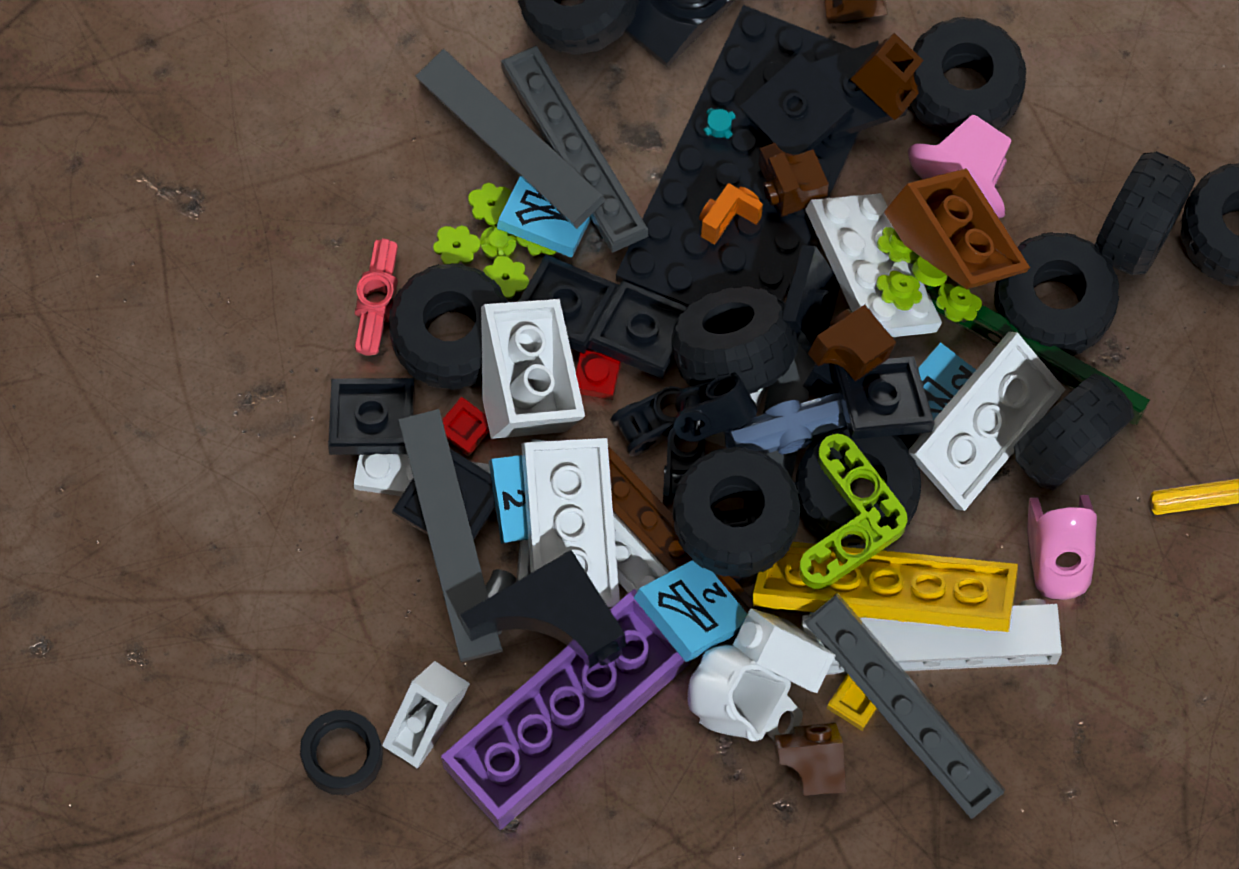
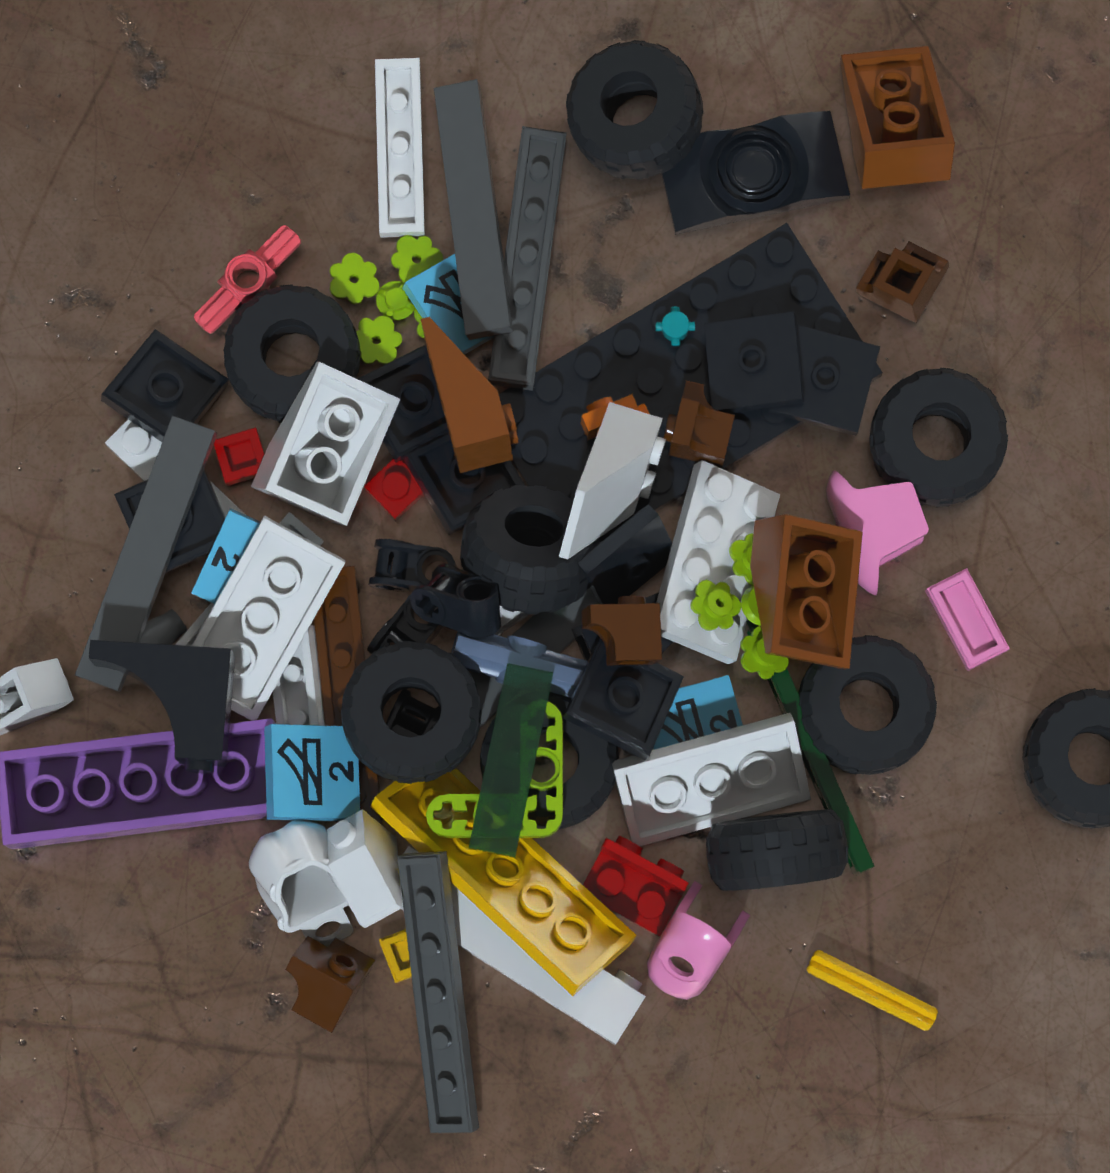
camera: 35 degrees right, 10 degrees up
reddish brown brick [851,33,924,121] -> none
black tyre [1094,151,1196,276] -> none
none -> white plate [375,58,425,238]
none -> dark orange slope [421,317,519,473]
none -> clear green tile [469,663,553,858]
none -> white slope [559,402,666,560]
none -> red bracket [583,836,689,938]
none -> bright pink tile [925,568,1010,671]

